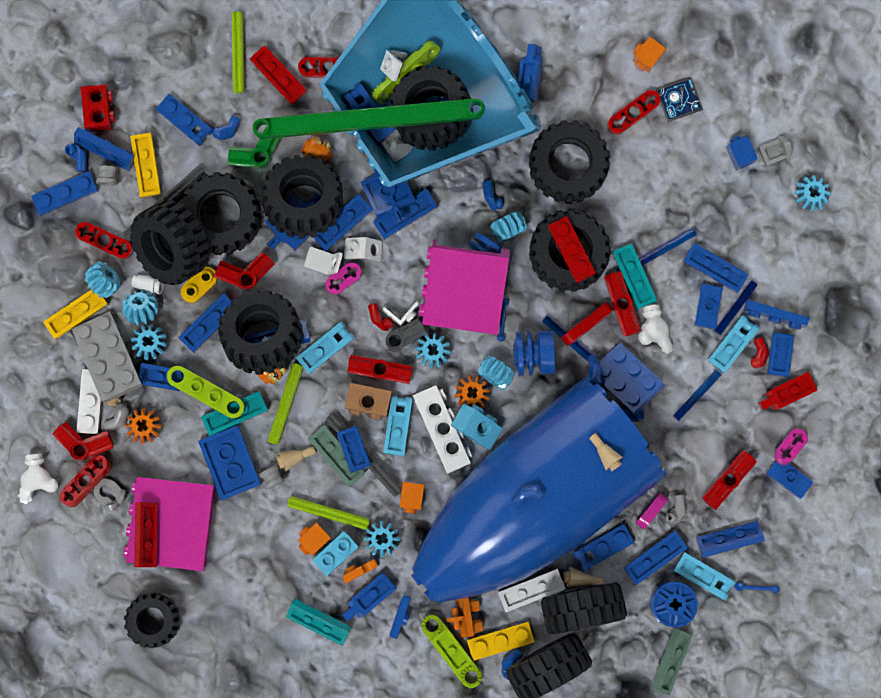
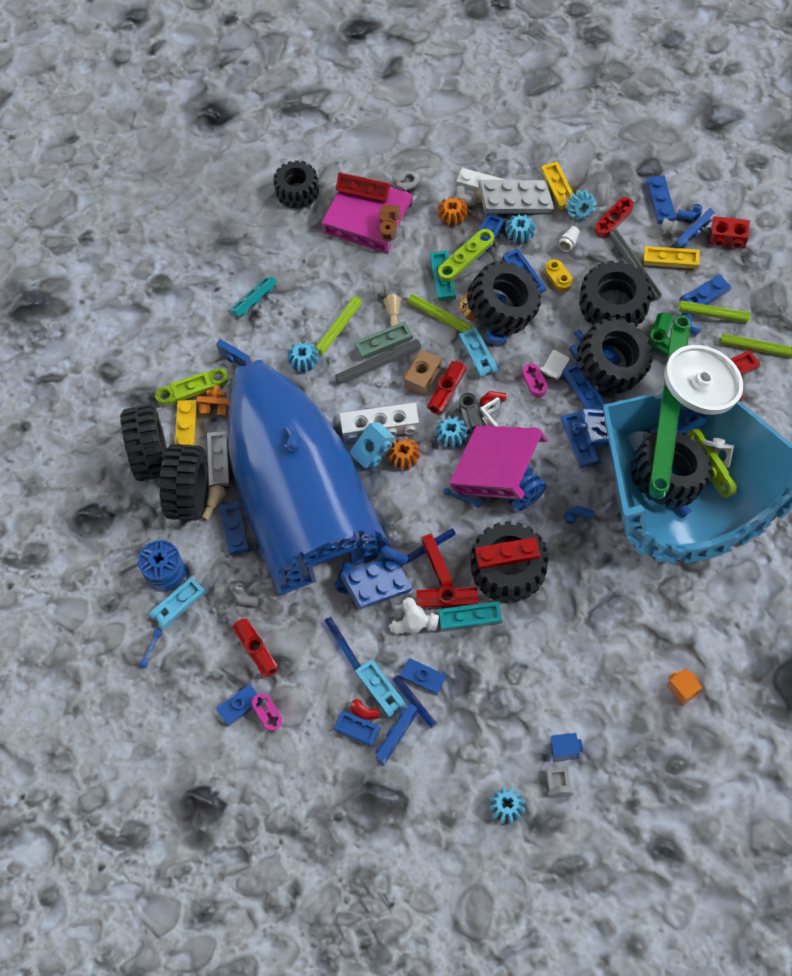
camera: 110 degrees right, 20 degrees down
white animal [18,454,58,504] -> none
red piece [52,422,114,461] -> none
red beam [60,455,111,508] -> none
medium azure gear [122,290,158,326] -> none
black tyre [130,200,211,285] -> none
blue plate [198,425,261,501] -> none
red piece [213,252,275,291] -> none
orange brick [298,523,332,556] -> none
orange head [301,136,333,163] -> none
medium azure brick [312,531,359,576] -> none
blue plate [336,426,371,474] -> none
orange plate [342,559,379,583] -> none
blue hinge [342,572,397,622] -> none
white bracket [344,237,382,262] -> none
medium azure plate [383,395,413,456] -> none
orange brick [400,482,424,514] -> none
medium azure gear [478,356,515,390] -> none
medium azure gear [490,211,527,242] -> none
blue arm [501,648,523,680] -> none
blue wheel [513,330,555,376] -> none
blue hinge [517,44,543,102] -> none
black tyre [529,120,610,204] -> none
tan cone [589,433,623,472] -> none
red beam [607,90,660,135] -> none
blue plate [623,531,688,585] -> none
dark pink beam [635,492,669,530] -> none
clear blue bar [639,228,696,266] -> none
sand green plate [651,628,693,696] -> none
sticker [656,77,703,122] -> none
blue plate [683,243,749,294] -> none
blue plate [696,521,765,558] -> none
red hinge [758,371,818,411] -> none
none -> dark orange leg [379,205,401,242]
none -> white dish [664,345,743,415]
none -> lime axle [678,301,751,323]

